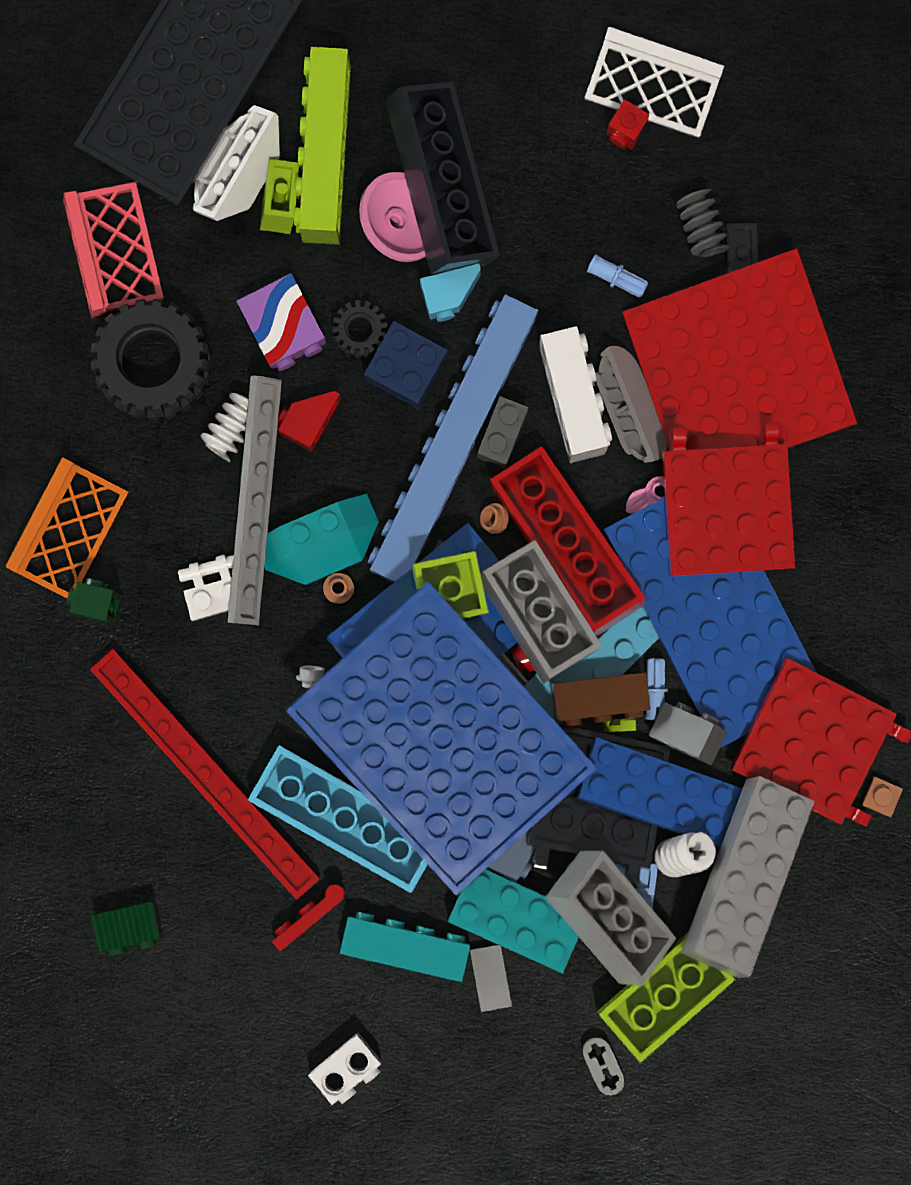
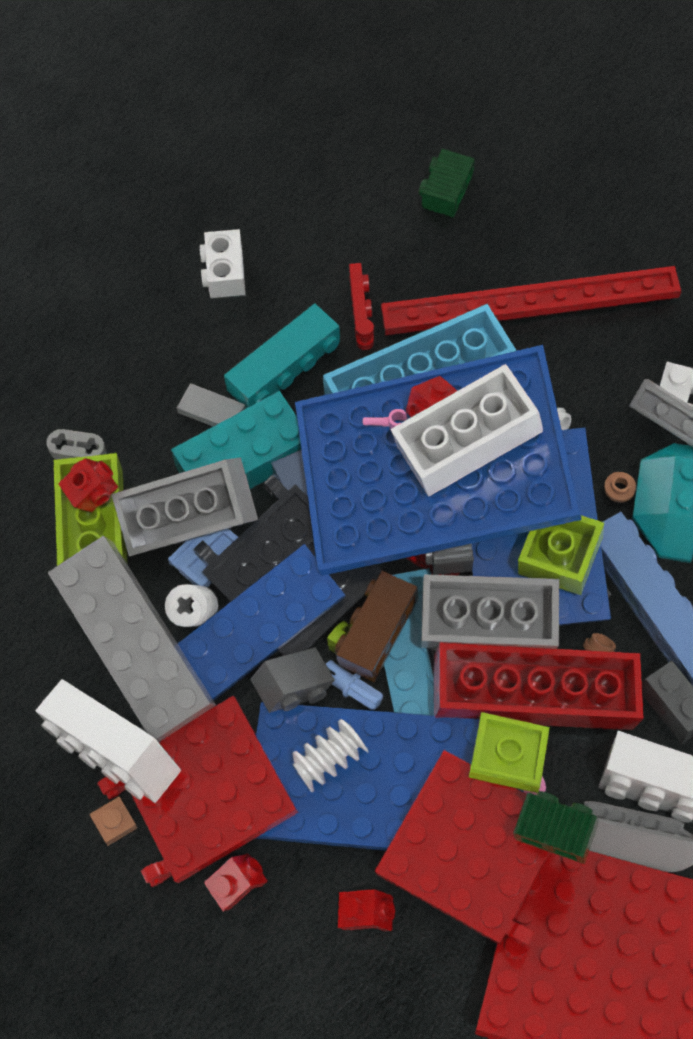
camera: 125 degrees right, 20 degrees down
none -> white brick [35,679,181,803]
none -> red brick [58,458,118,512]
none -> bracket [204,854,267,911]
none -> white piece [292,719,369,792]
none -> red bracket [338,889,395,931]
none -> bright pink hand [363,409,407,429]
none -> white brick [390,364,543,497]
none -> red bracket [406,376,457,417]
none -> lime plate [469,712,550,793]
none -> dark green brick [513,791,598,864]

